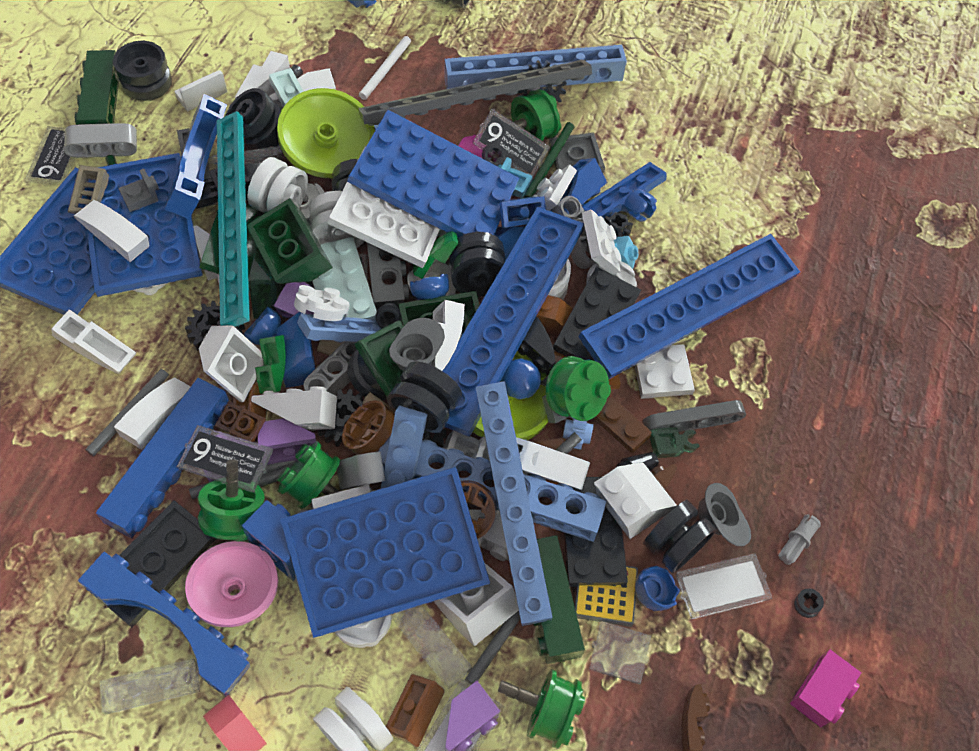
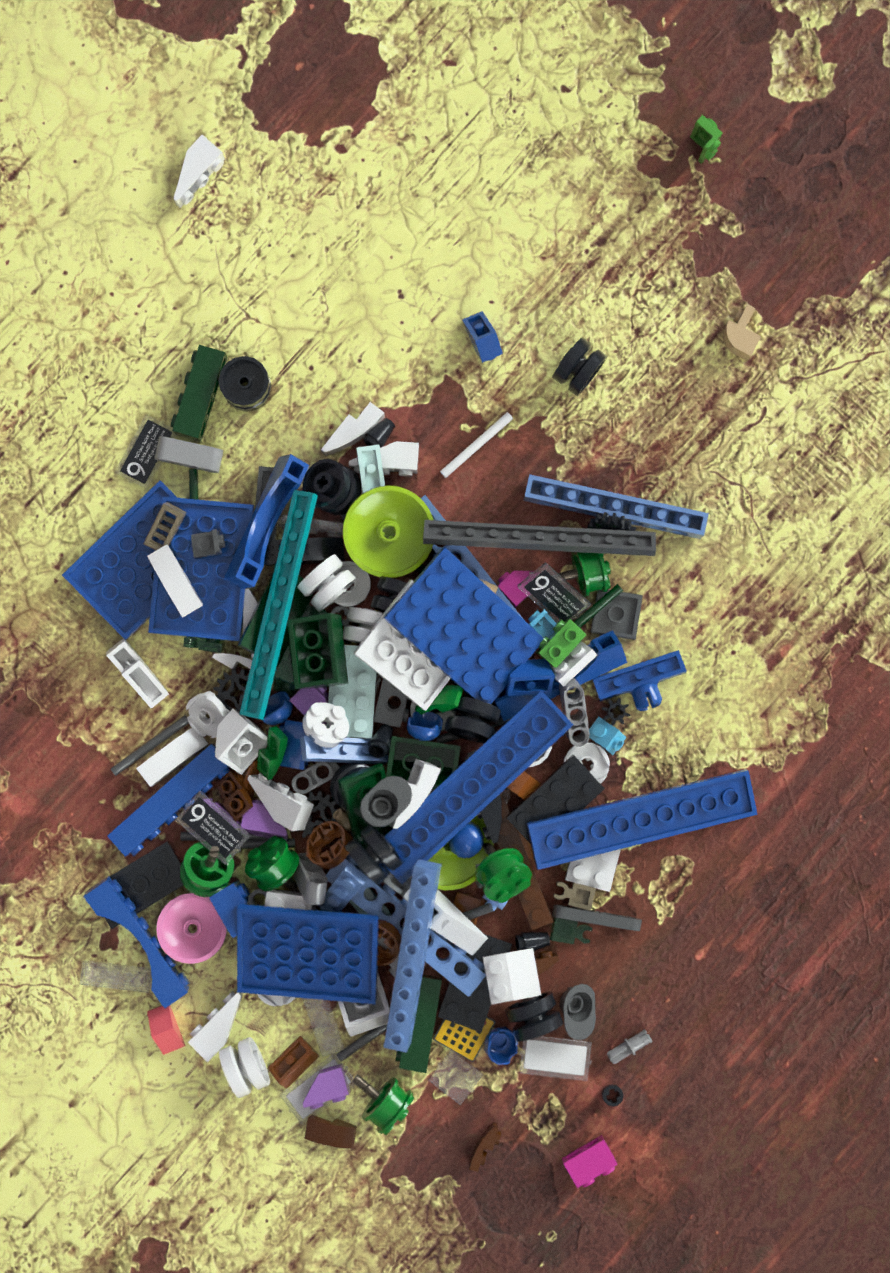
camera: 25 degrees right, 25 degrees up
white panel [174,70,227,112] -> none
black bush [482,144,505,166] -> none
white plate [582,209,621,275] -> none
none -> clear green plate [183,637,226,653]
none -> white plate [186,691,230,738]
none -> white slope [188,991,243,1062]
none -> white slope [212,653,252,669]
none -> bright green bracket [536,619,586,668]
none -> dark tan plate [553,881,596,911]

